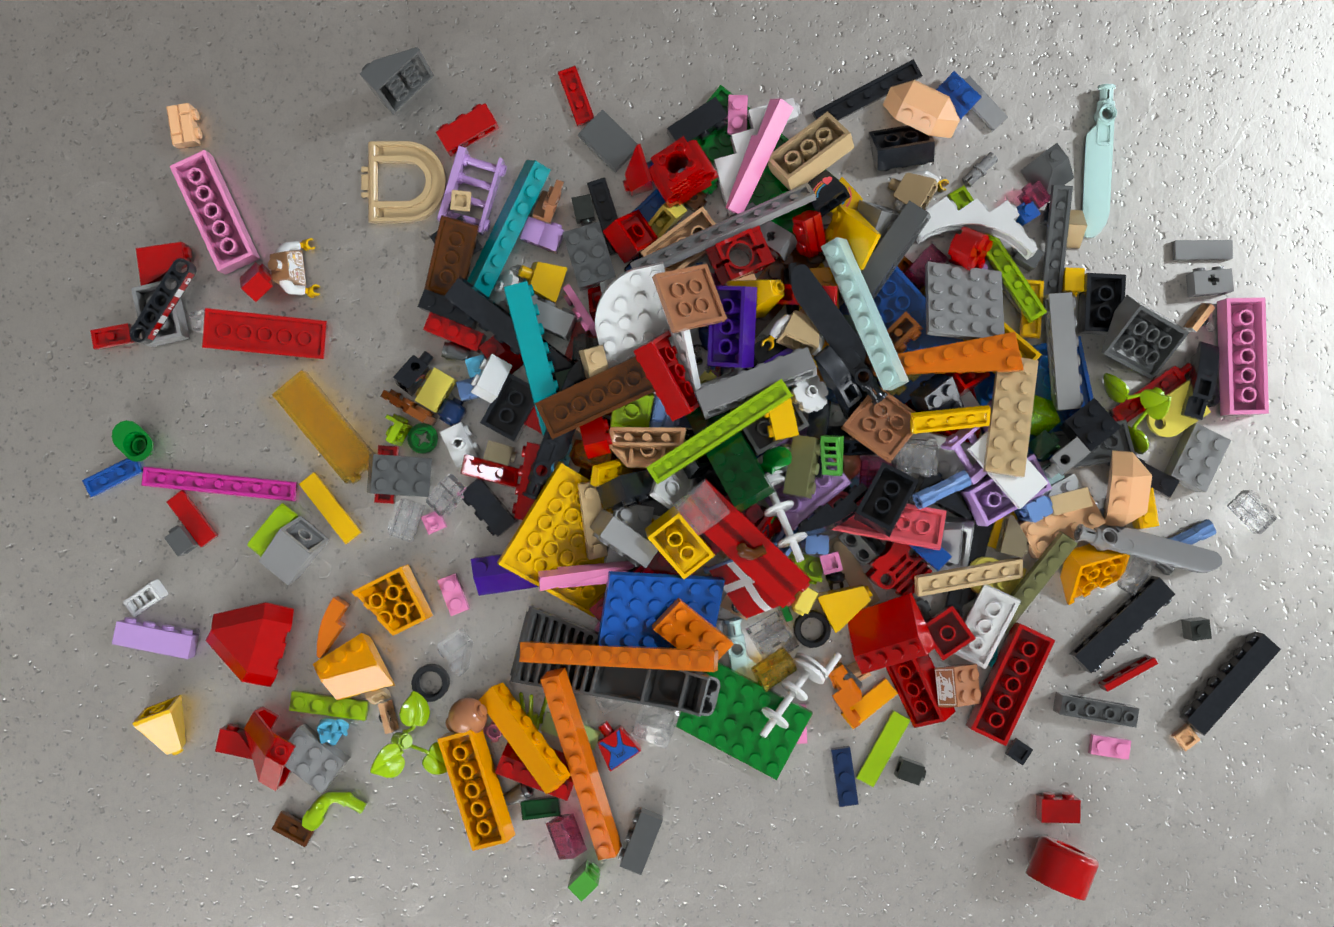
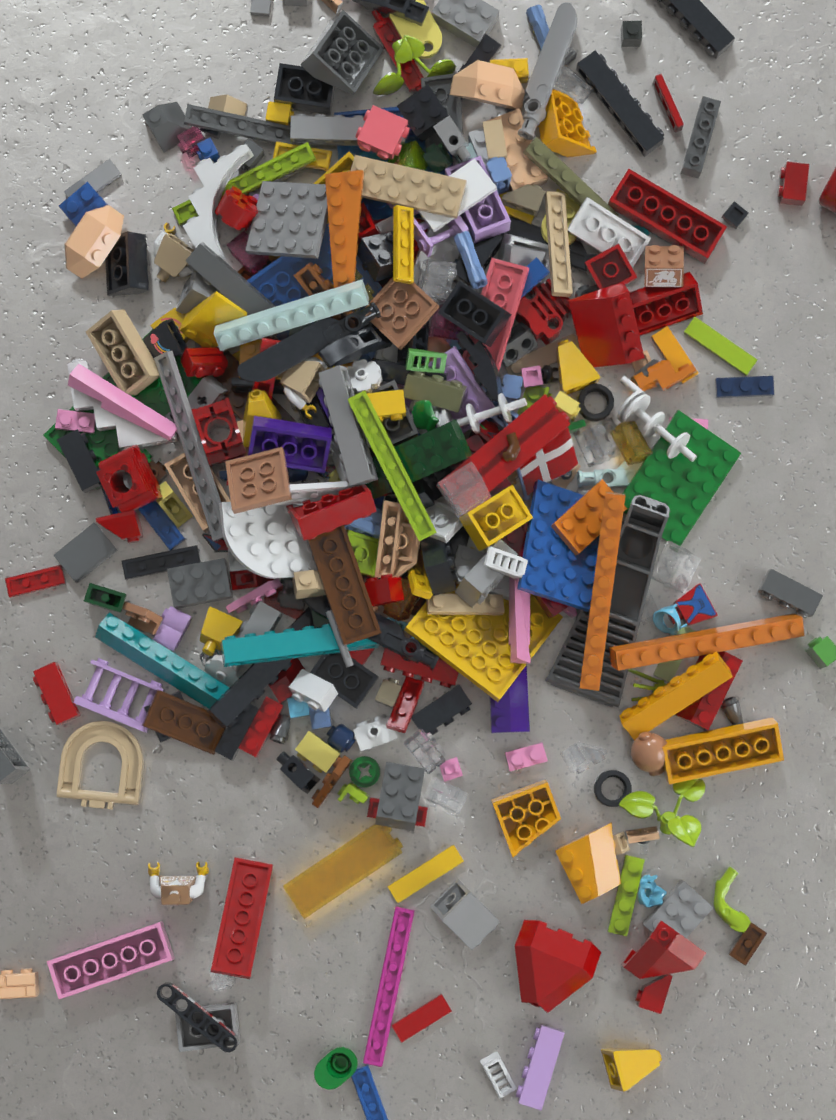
camera: 80 degrees left, 5 degrees down
red plate [90,323,134,350] -> none
red slope [136,242,192,286] -> none
dark grey brick [165,525,199,556] -> none
red brick [240,262,273,302] -> none
lime beam [247,503,298,557] -> none
orange slope [317,596,351,659] -> none
tan plate [450,190,471,212] -> none
bright pink plate [483,720,503,742] -> none
dark green tile [520,796,561,820] -> none
clear pink brick [546,813,587,860] -> none
pearl dark grey brick [571,194,596,226] -> none
red slope [603,209,659,264] -> none
black tile [812,59,923,121] -> none
pearl dark grey brick [894,756,926,786] -> none
light grey pin [962,152,998,187] -> none
light aqua piece [1082,84,1117,238] -> none
bright pink plate [1088,734,1131,760] -> none
light nougat tile [1172,723,1200,752] -> none
none -> dark green slope [84,583,127,613]
none -> light grey bar [326,610,354,668]
none -> coral brick [355,105,410,160]
none -> white slope [484,546,528,579]
none -> medium azure piece [652,604,687,635]

